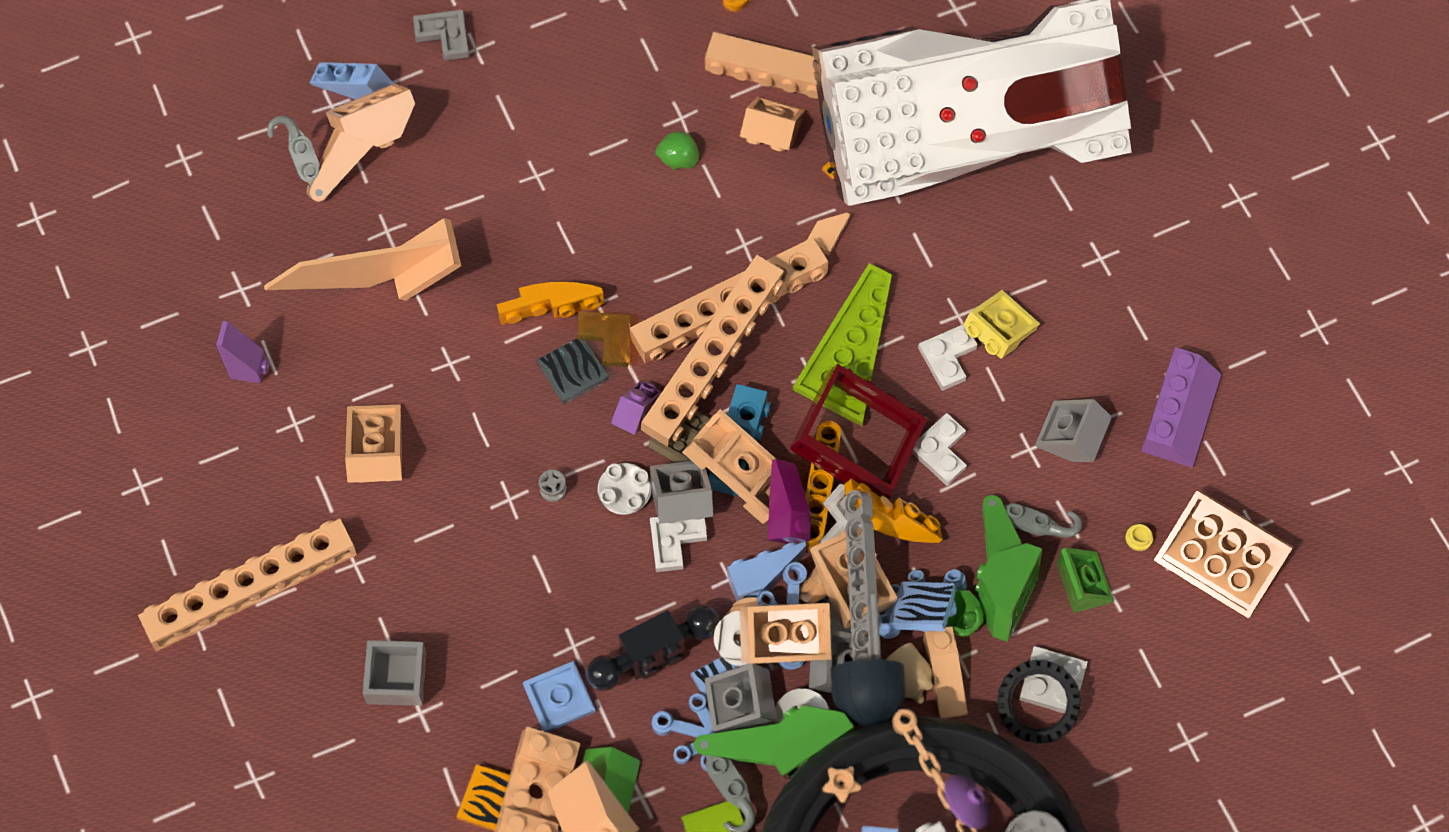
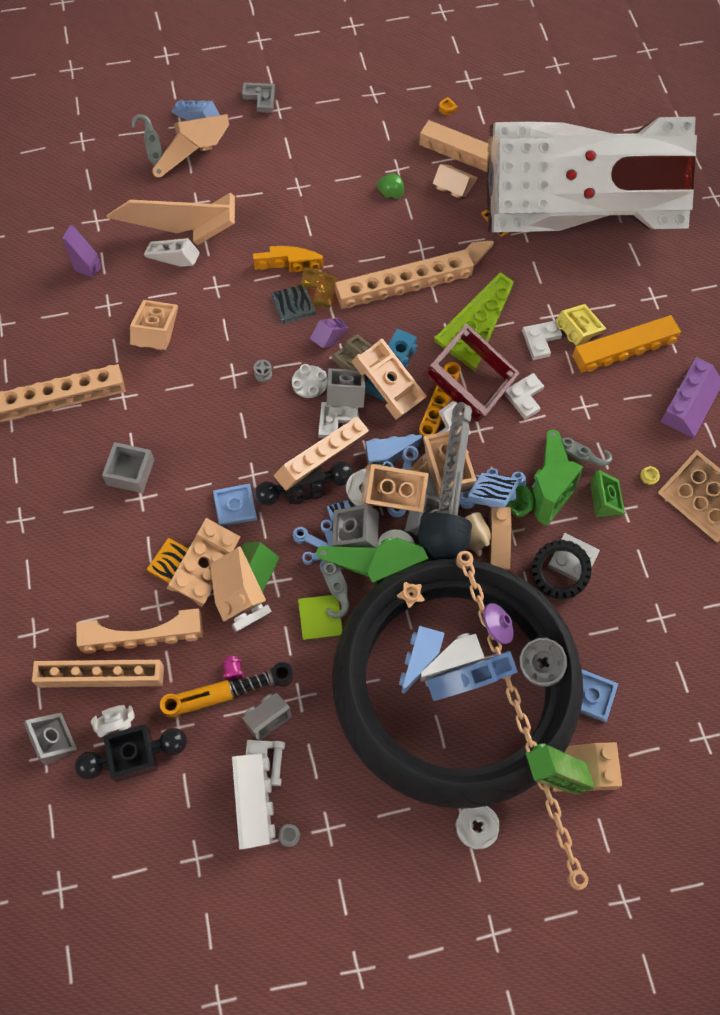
camera: 10 degrees right, 0 degrees up
light nougat brick [641,255,784,447] -> none
magenta slope [767,459,811,544] -> none
light orange slope [844,479,943,543] -> none
light grey slope [1035,399,1112,462] -> none
none -> white slope [144,238,200,267]
none -> light nougat arch [274,416,369,491]
none -> light orange brick [572,315,681,373]

